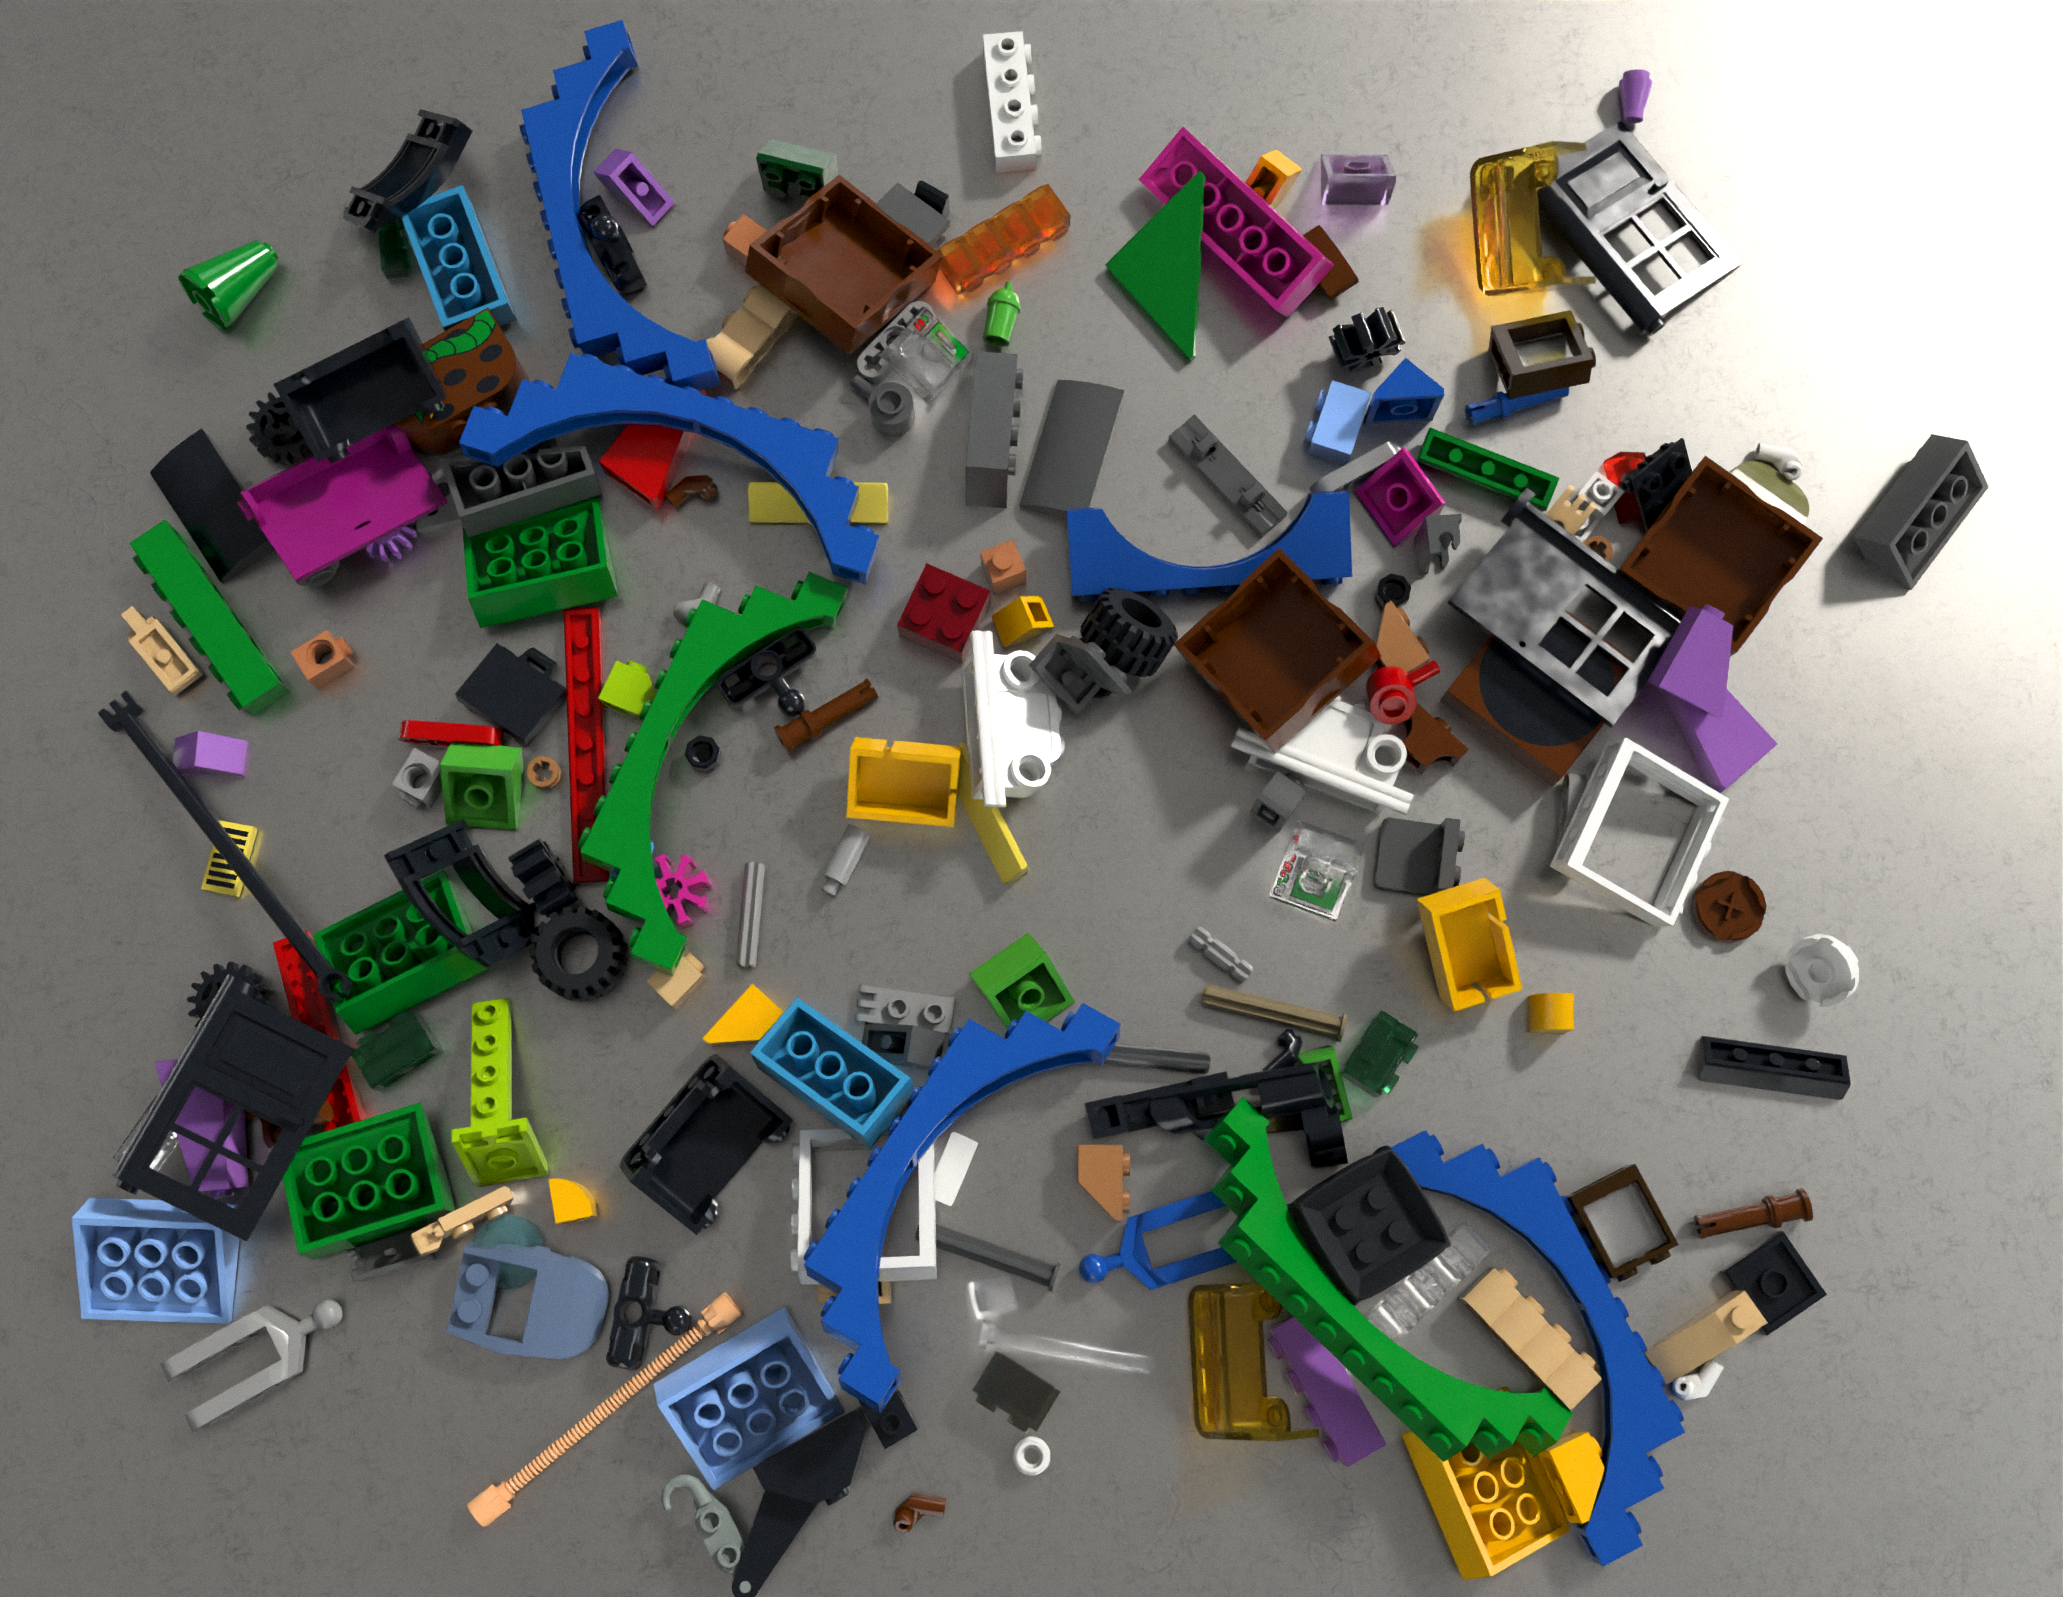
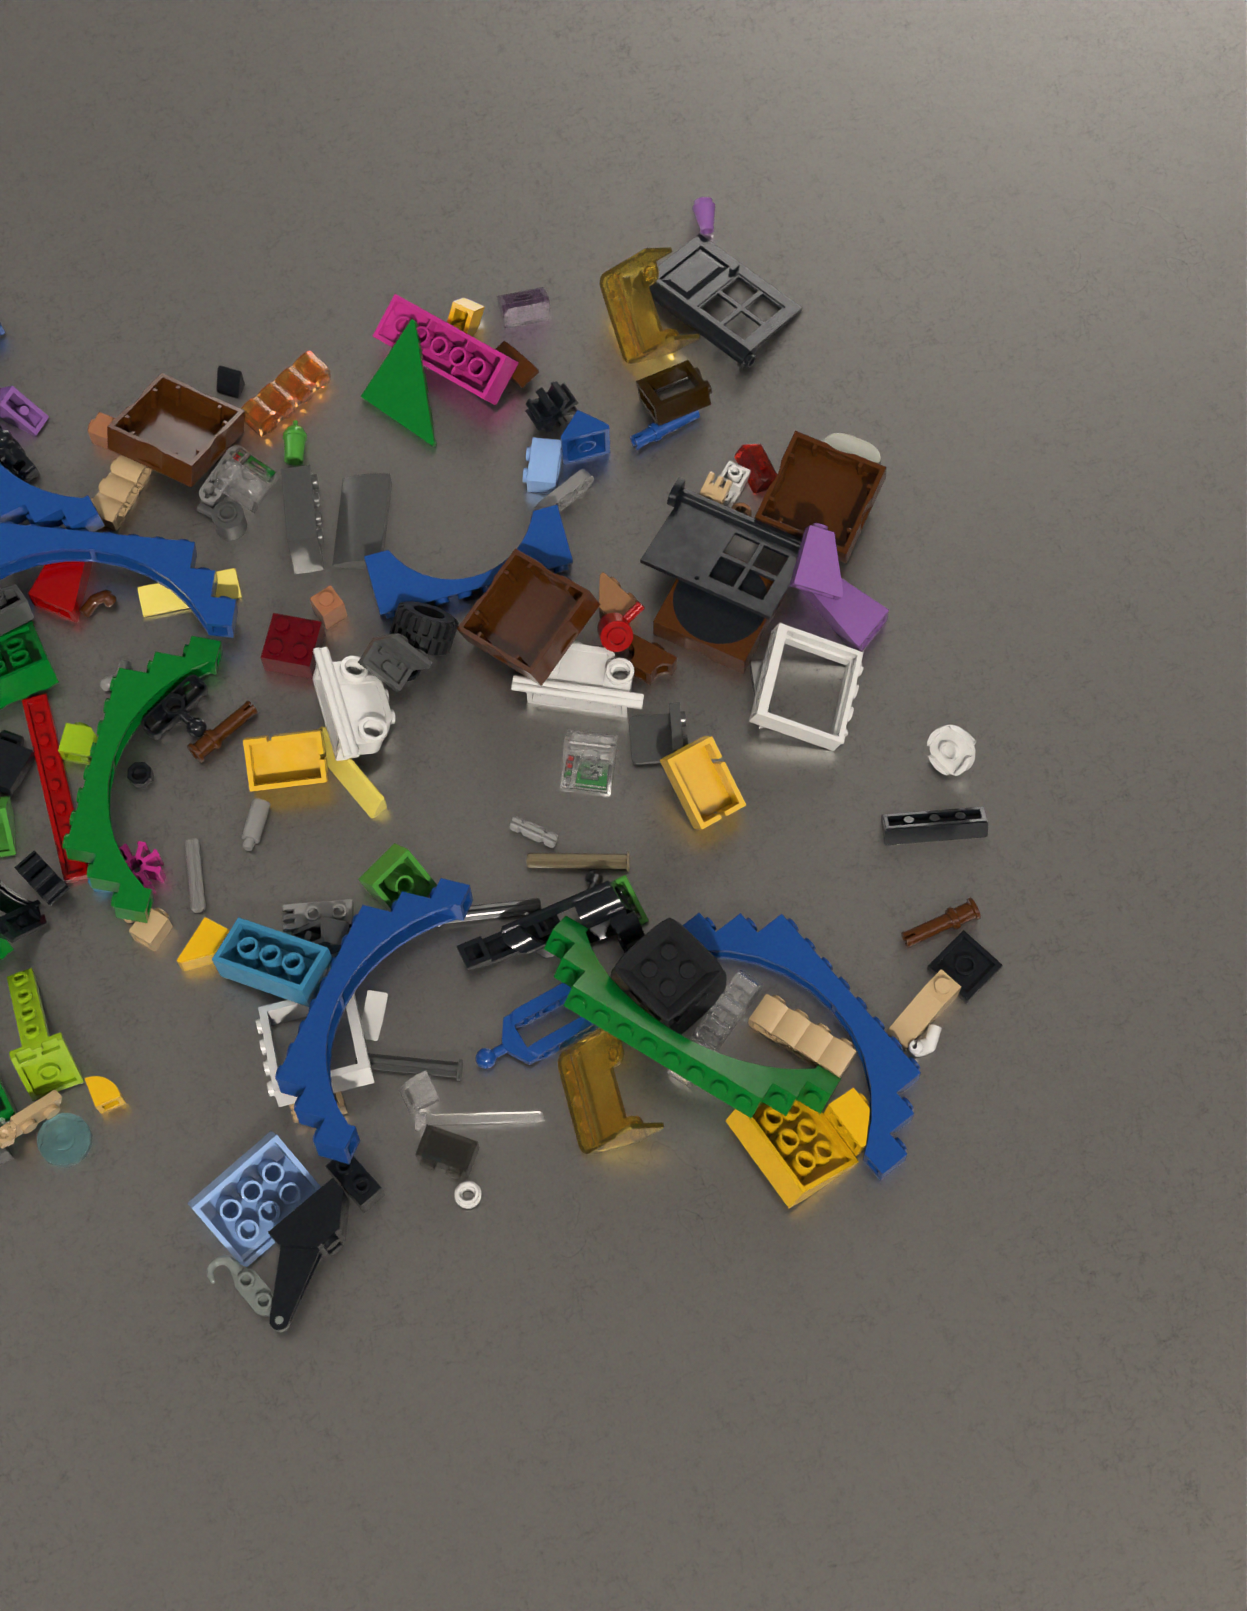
camera: 10 degrees left, 10 degrees down
sand blue slope [445,1242,609,1359] -> none
light nougat hose [467,1292,743,1528] -> none
medium nougat bush [527,756,562,791] -> none
black tyre [529,906,628,1002] -> none
black piece [606,1256,692,1370] -> none
black windscreen [619,1054,793,1235] -> none
dark green slope [756,139,839,203] -> none
dark grey hinge [876,182,950,250] -> none
reddish brown arm [892,1494,946,1533] -> none
white brick [983,31,1042,173] -> none
yellow brick [991,596,1054,647] -> none
medium nougat slope [1077,1144,1130,1221] -> none
dark grey hinge [1168,414,1288,538] -> none
dark grey slope [1250,771,1307,832] -> none
medium lavender brick [1267,1316,1387,1467] -> none
clear green brick [1341,1010,1419,1098] -> none
dark pink slope [1355,448,1446,546] -> none
black tile [1375,573,1411,608] -> none
dark grey hinge [1414,514,1462,575] -> none
green brick [1416,428,1560,511] -> none
yellow brick [1528,993,1574,1034] -> none
window [1566,1164,1679,1282] -> none
black hinge [1620,438,1692,532] -> none
reddish brown tile [1692,871,1767,943] -> none
white arm [1755,443,1803,480] -> none
dark grey slope [1854,434,1989,590] -> none

